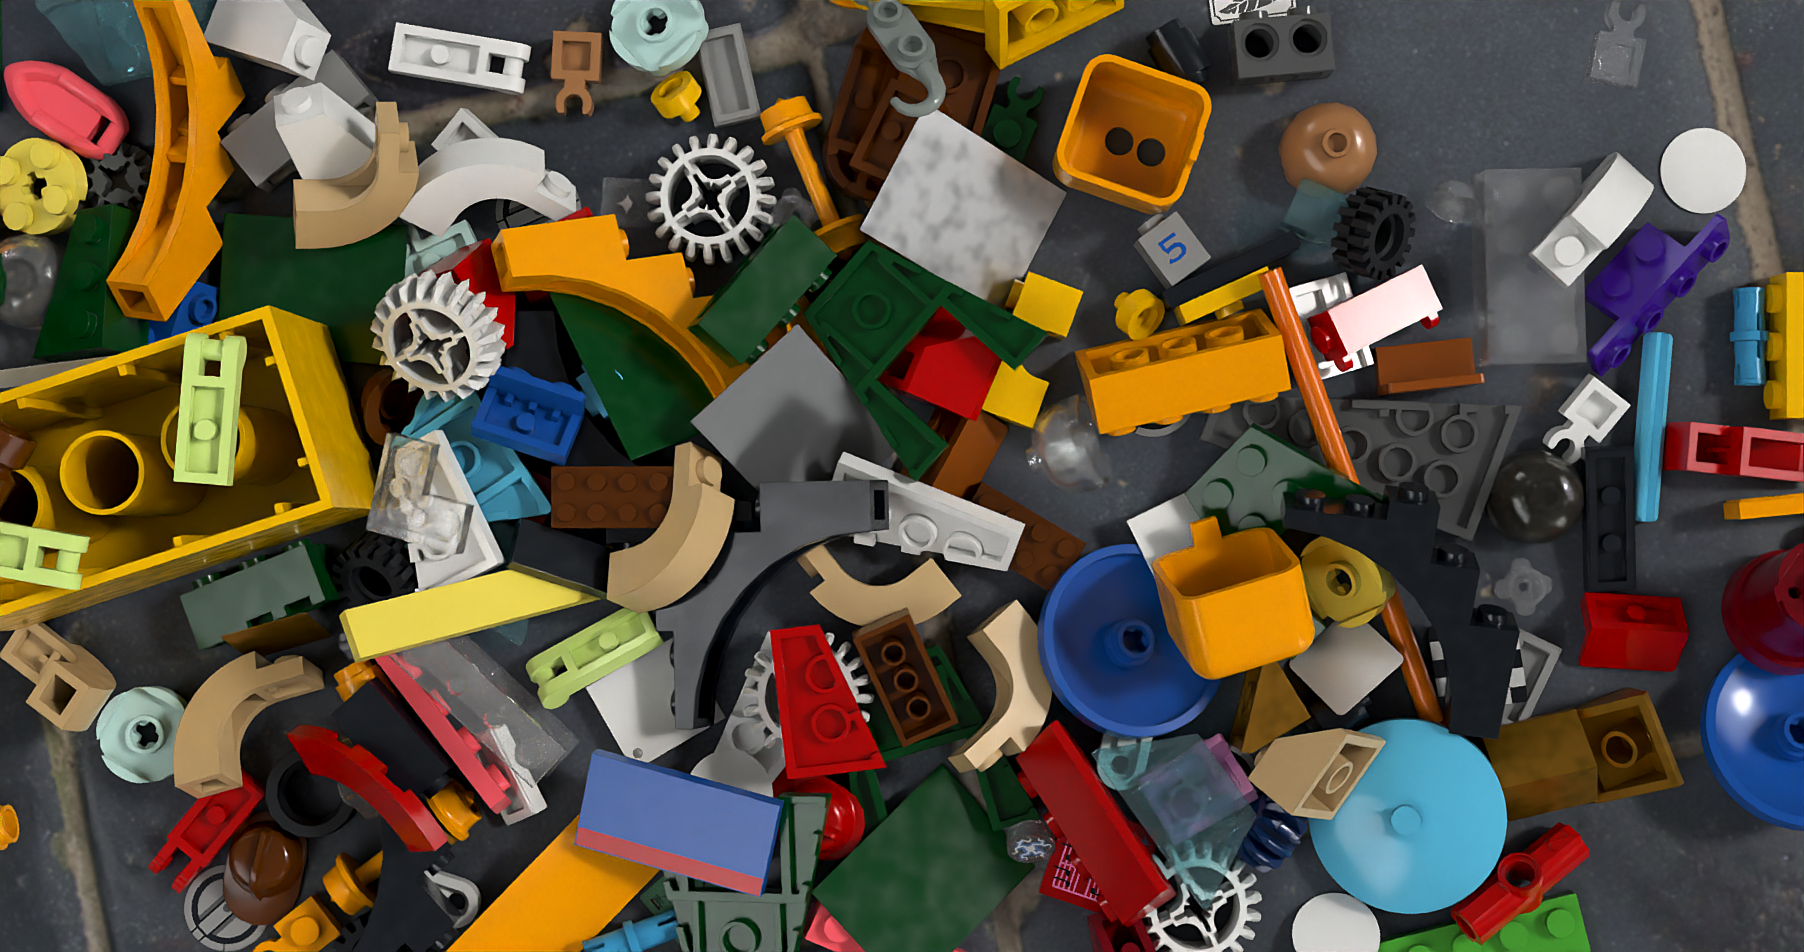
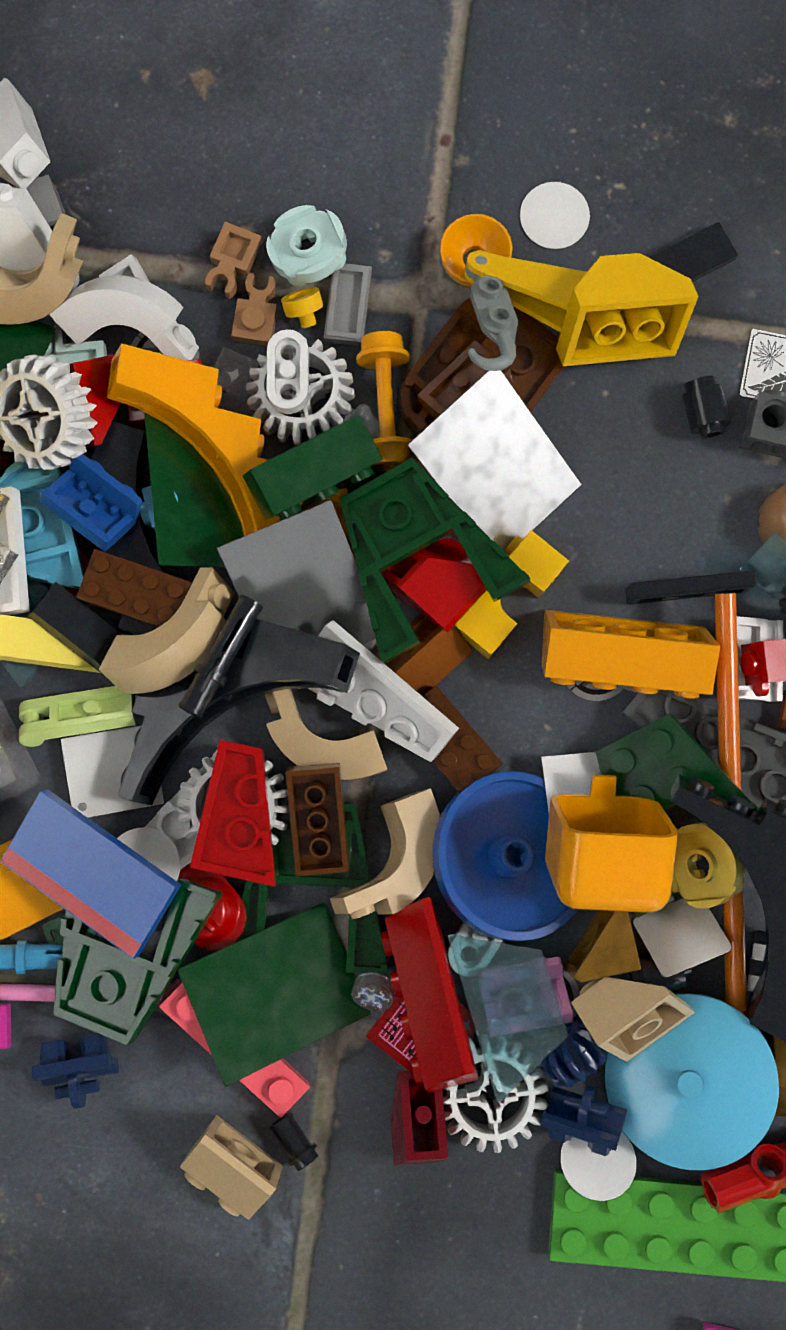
camera: 15 degrees right, 5 degrees down
white plate [388,22,531,95] -> none
dark green plate [980,76,1044,163] -> none
clear cylinder [1026,394,1112,494] -> none
light orange piece [1052,54,1212,215] -> none
yellow tile [1114,289,1165,340] -> none
light grey brick [1133,211,1211,290] -> none
yellow plate [1173,266,1269,326] -> none
none -> black pin [178,595,263,719]
none -> medium nougat plate [231,273,278,347]
none -> white plate [267,330,309,414]
none -> dark blue hips [541,1085,627,1156]

